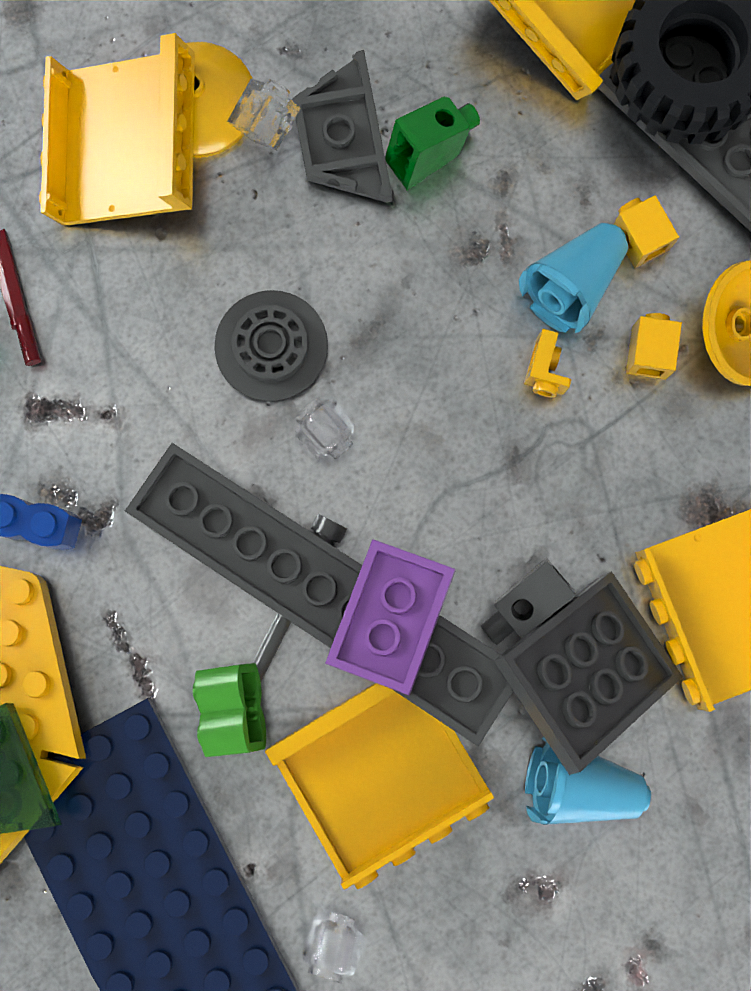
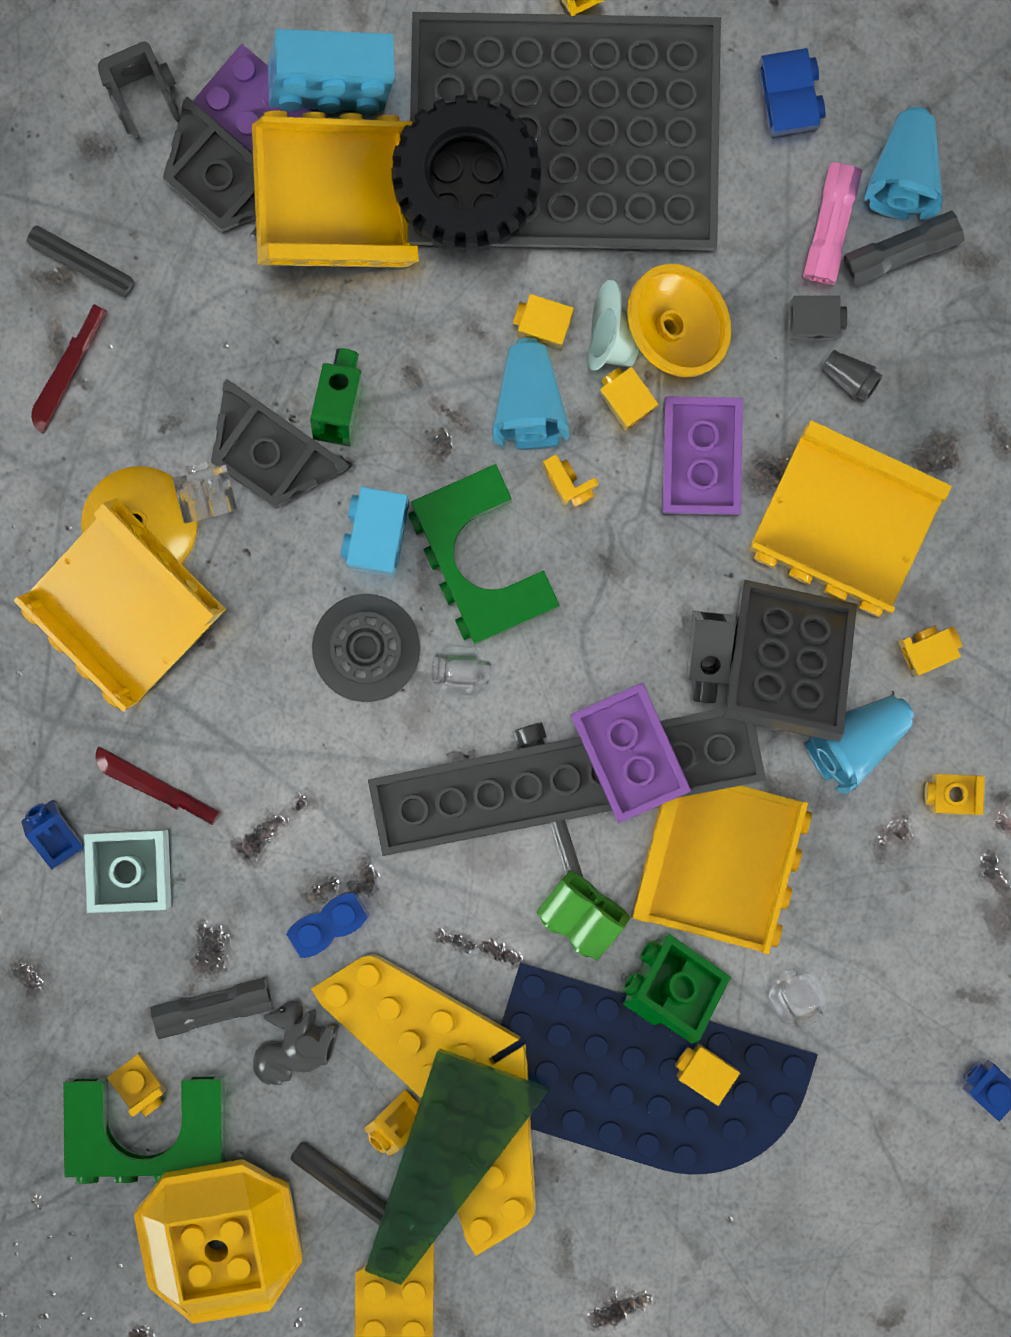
camera: 50 degrees left, 5 degrees up
none -> medium azure brick [341,487,410,578]
none -> green arch [407,464,560,645]
none -> light aqua piece [588,280,639,370]
none -> green plate [623,934,731,1044]
none -> medium lavender plate [662,396,743,515]
none -> yellow brick [675,1043,740,1106]
none -> yellow brick [897,625,962,677]
none -> yellow brick [925,774,985,815]

